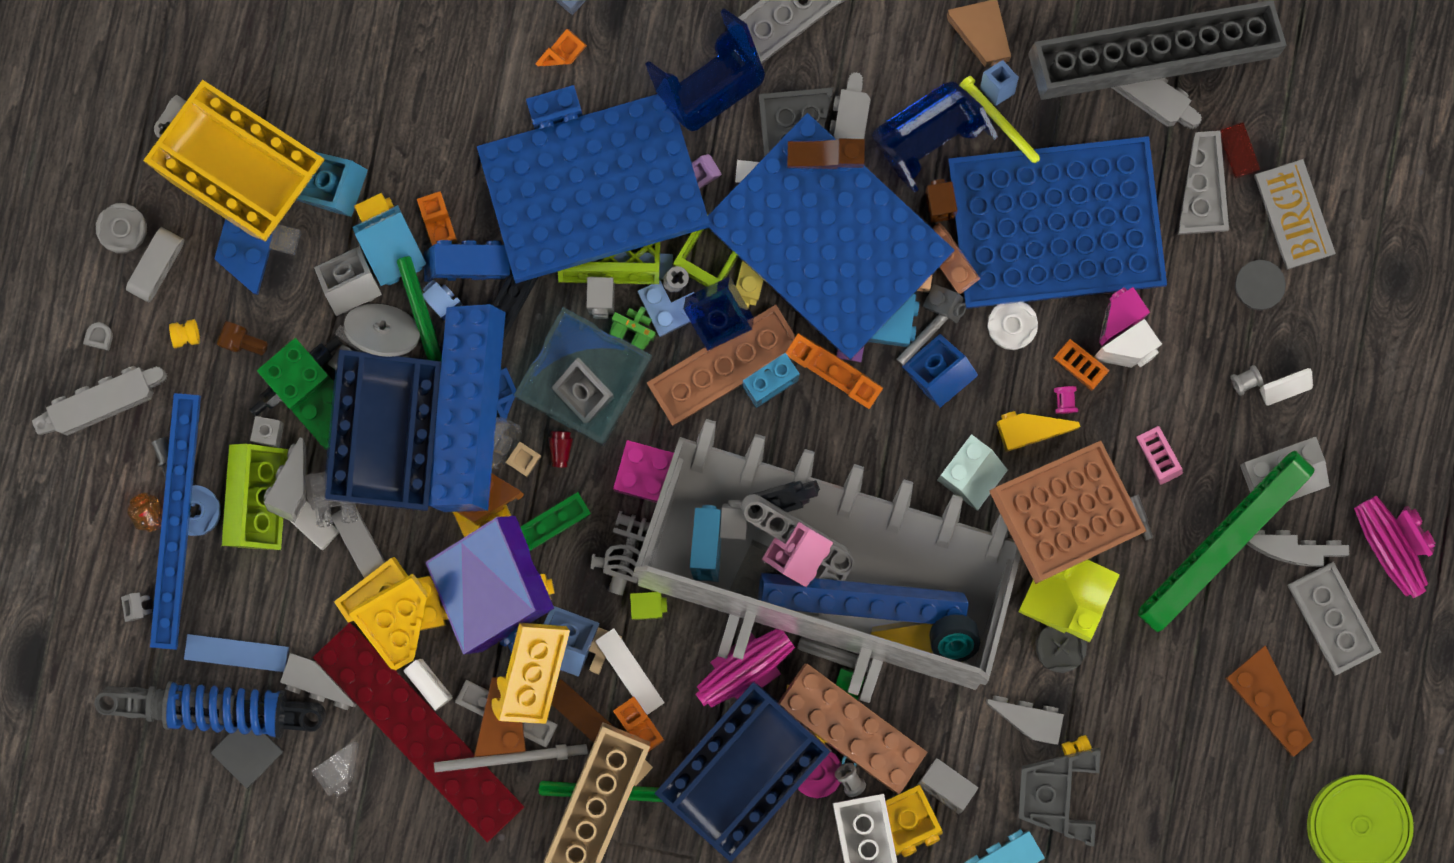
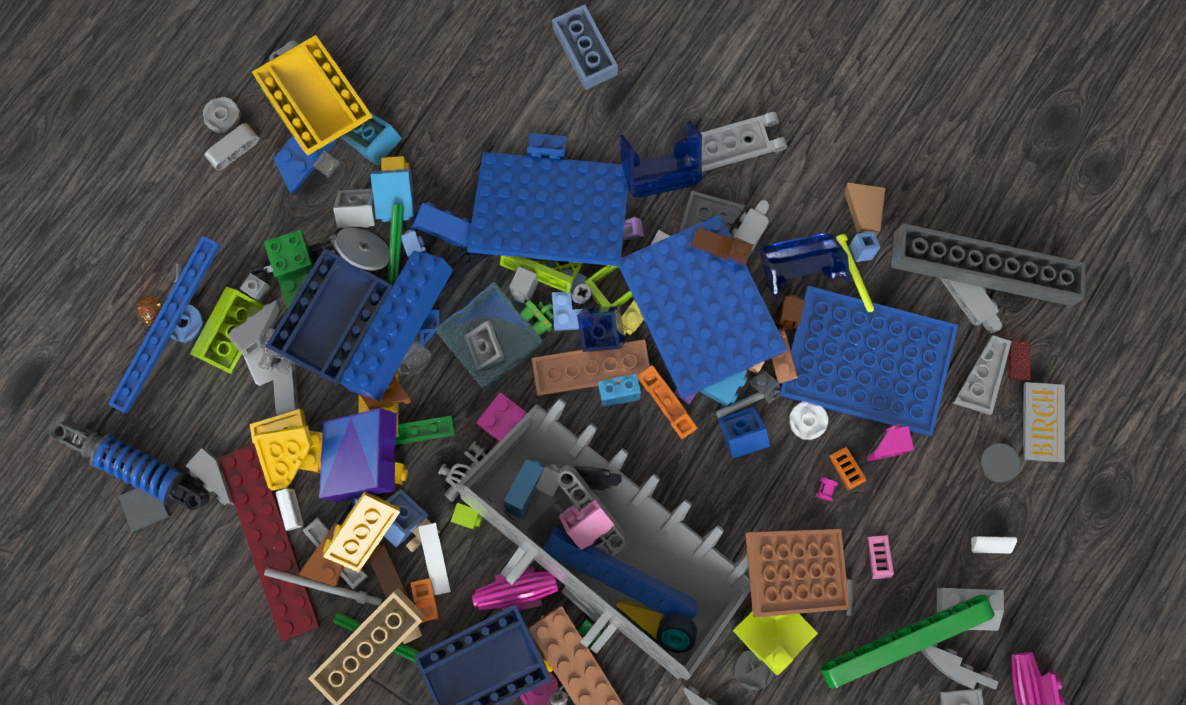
camera: 25 degrees right, 5 degrees down
light grey hinge [32,366,167,436] -> none
light grey tile [83,322,113,351] -> none
light grey tile [121,593,152,622] -> none
yellow wheel [169,319,200,348] -> none
medium blue tile [184,634,289,672] -> none
reddish brown axle [216,321,268,356] -> none
clear slope [311,741,359,797] -> none
orange slope [417,191,458,246] -> none
tan plate [506,442,541,477] -> none
orange slope [535,29,587,67] -> none
dark red cone [548,431,573,467] -> none
light aqua slope [937,434,1008,511] -> none
yellow slope [996,411,1080,452] -> none
white slope [1094,319,1162,368] -> none
light grey bush [1231,365,1264,396] -> none

